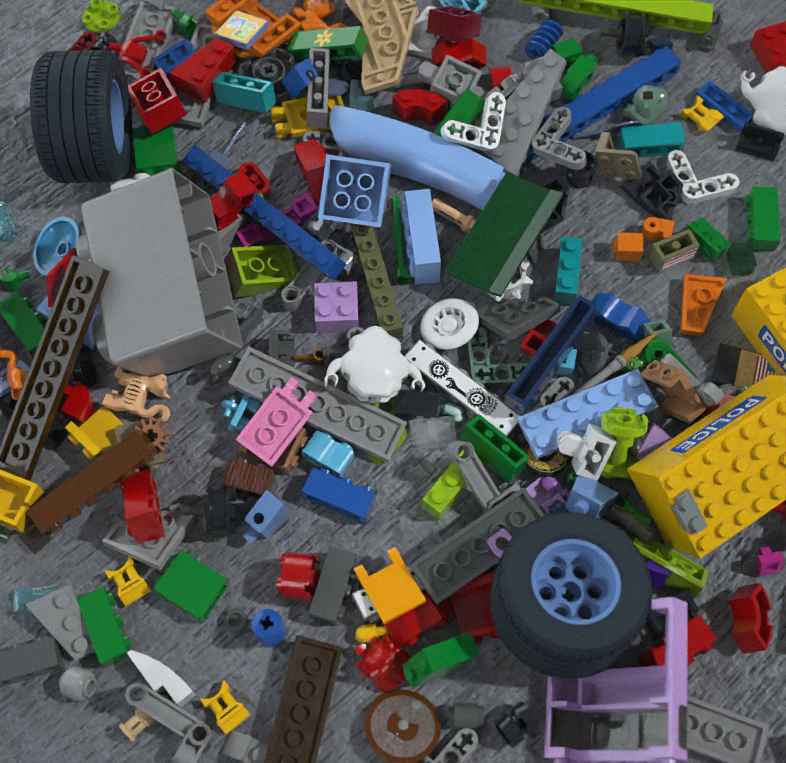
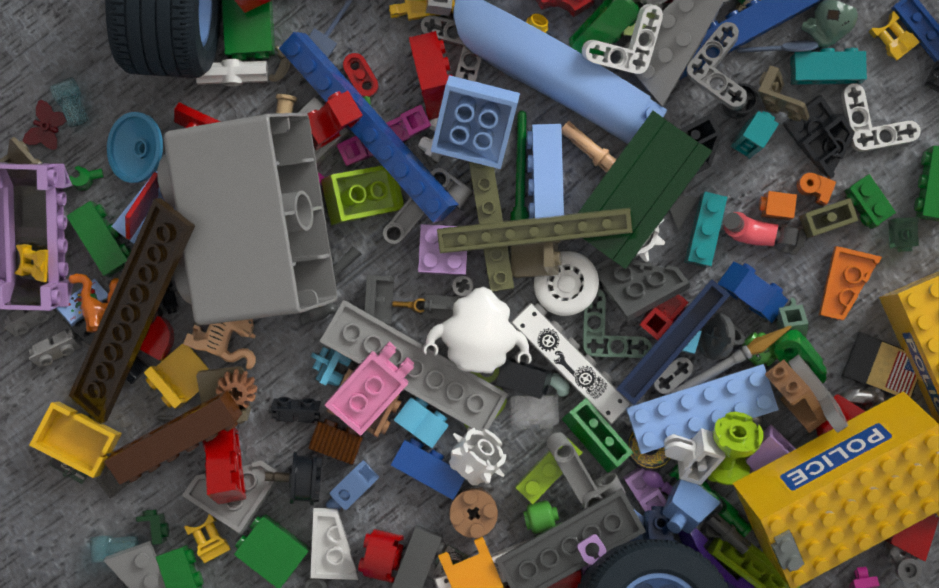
camera: 10 degrees right, 20 degrees up
none -> dark green bracket [136,509,170,545]
none -> black hinge [271,397,321,423]
none -> white wing [310,508,358,580]
none -> olive tile [437,208,632,253]
none -> white brick [449,427,506,486]
none -> medium nougat brick [450,488,498,538]
none -> dark tan bracket [511,241,561,278]
none -> bright green head [523,500,559,534]
none -> piece [724,212,805,255]
none -> teal brick [730,111,779,159]

